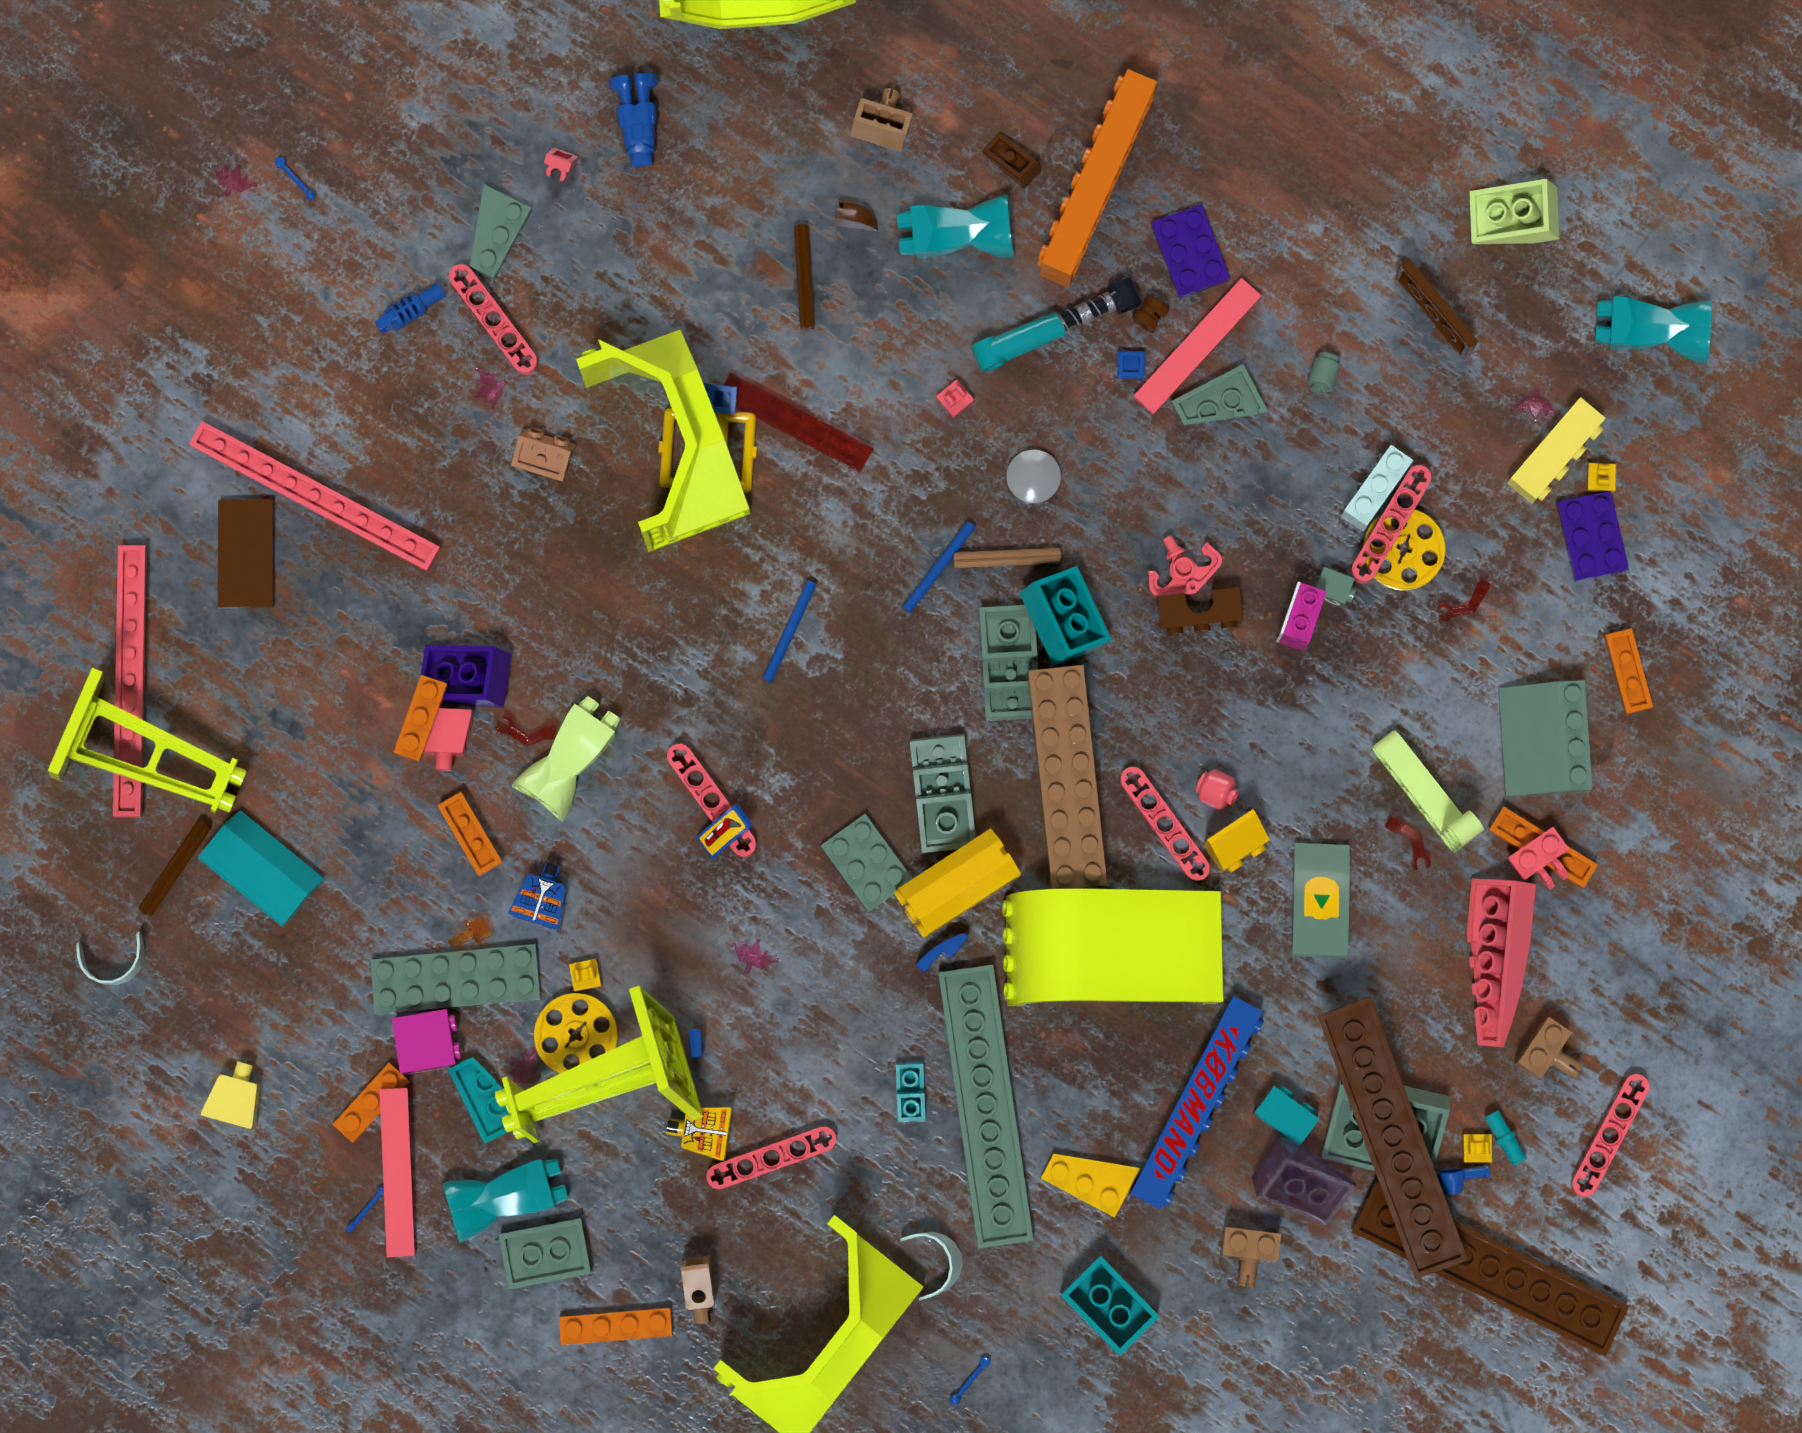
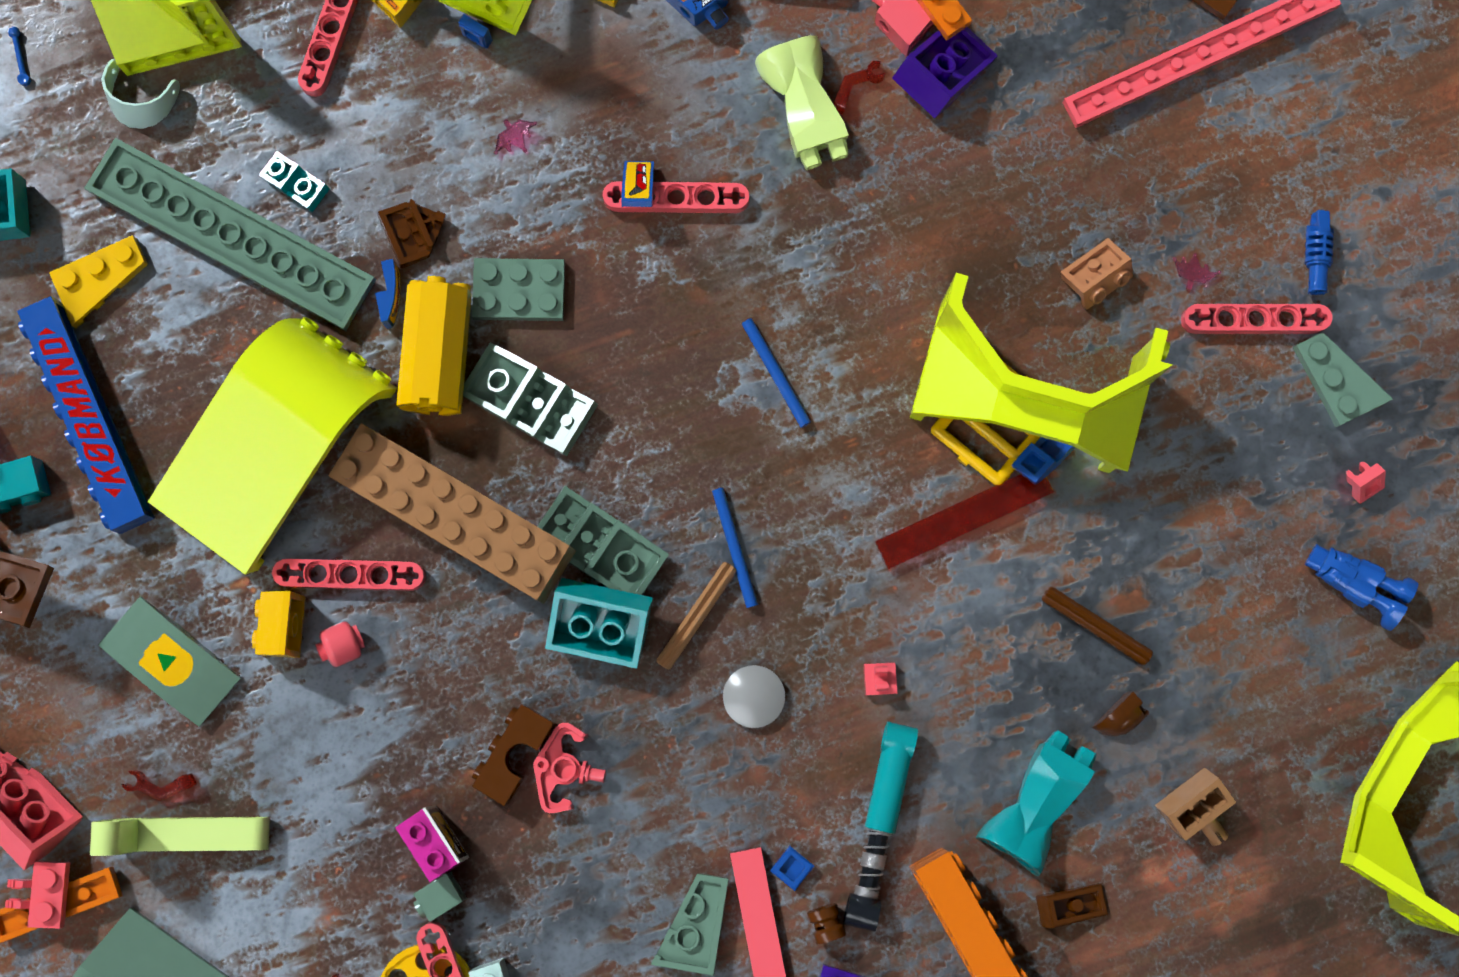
camera: 125 degrees right, 0 degrees up
none -> reddish brown slope [378,199,446,269]

